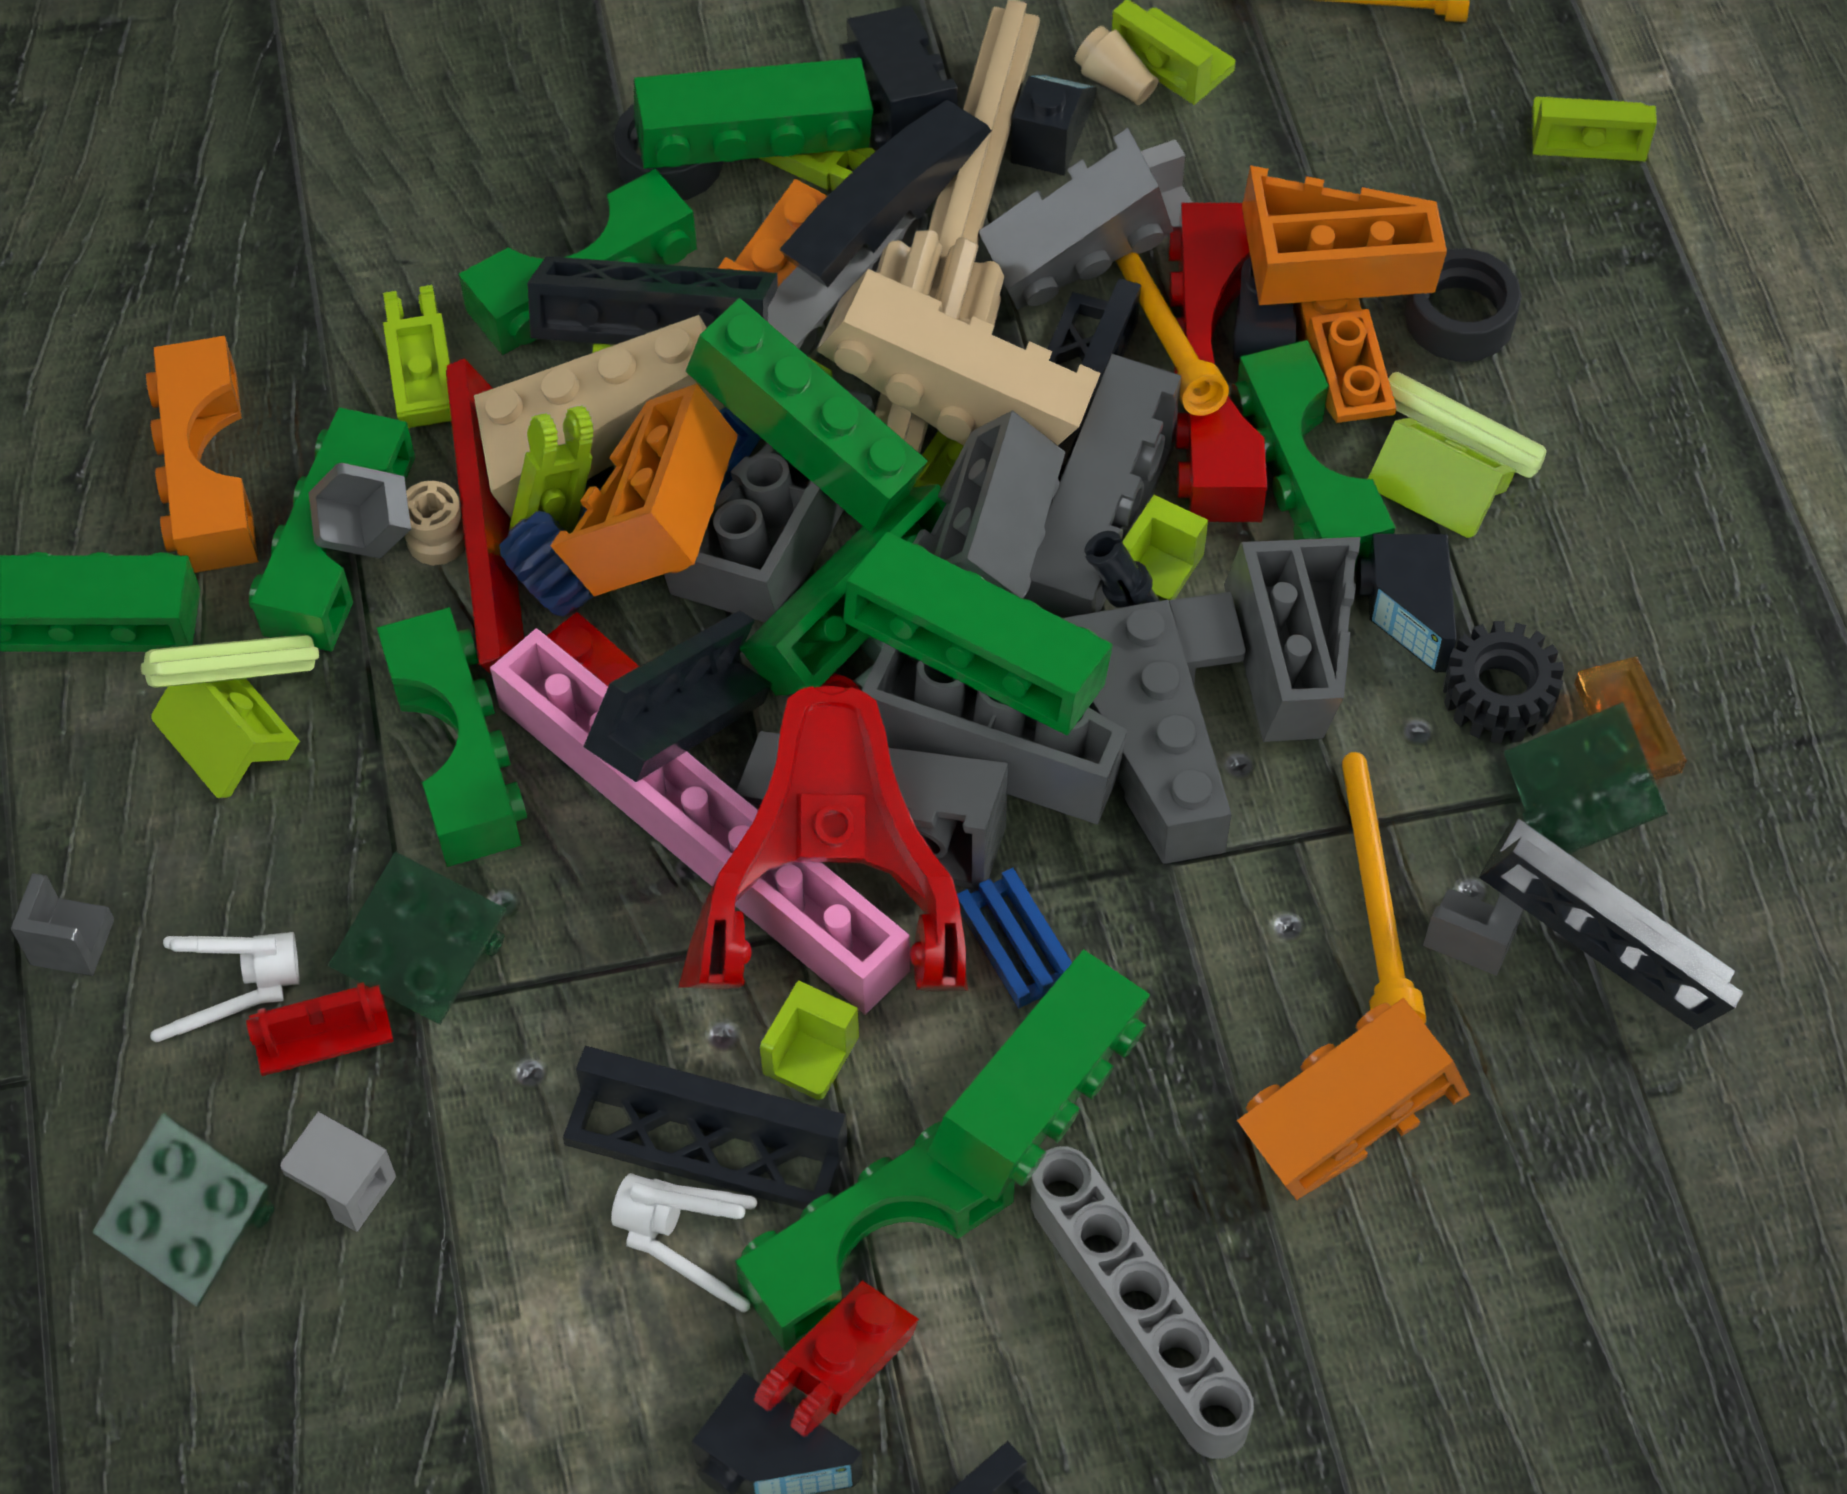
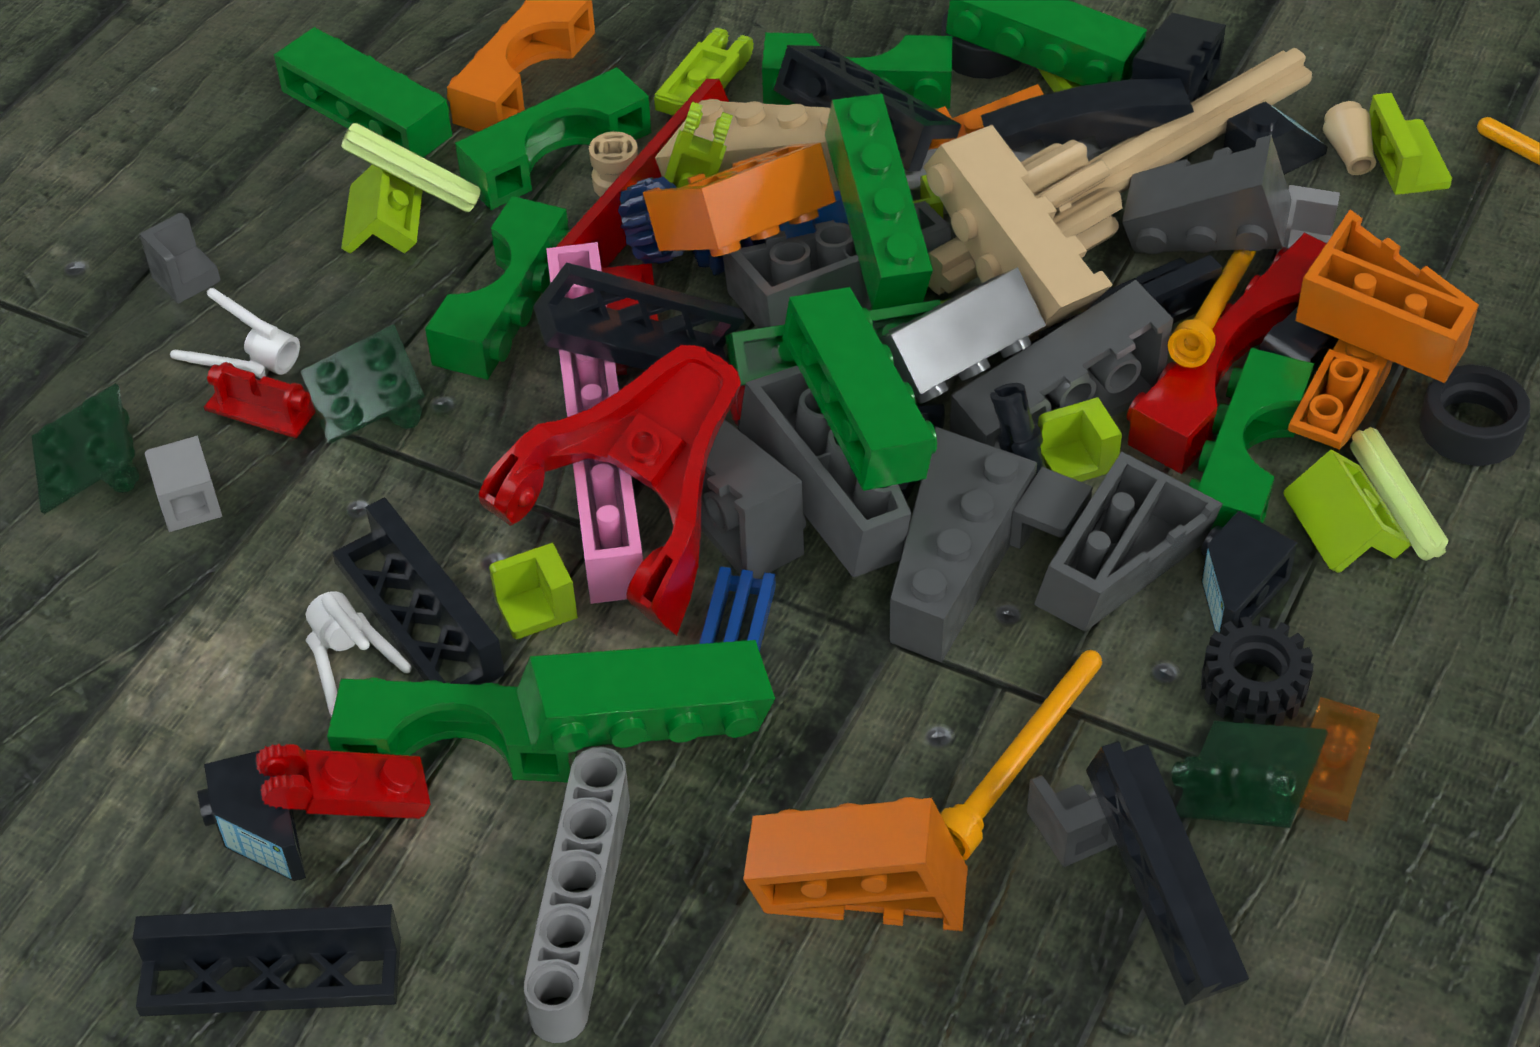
camera: 40 degrees right, 10 degrees down
dark grey panel [309,463,411,559] -> none

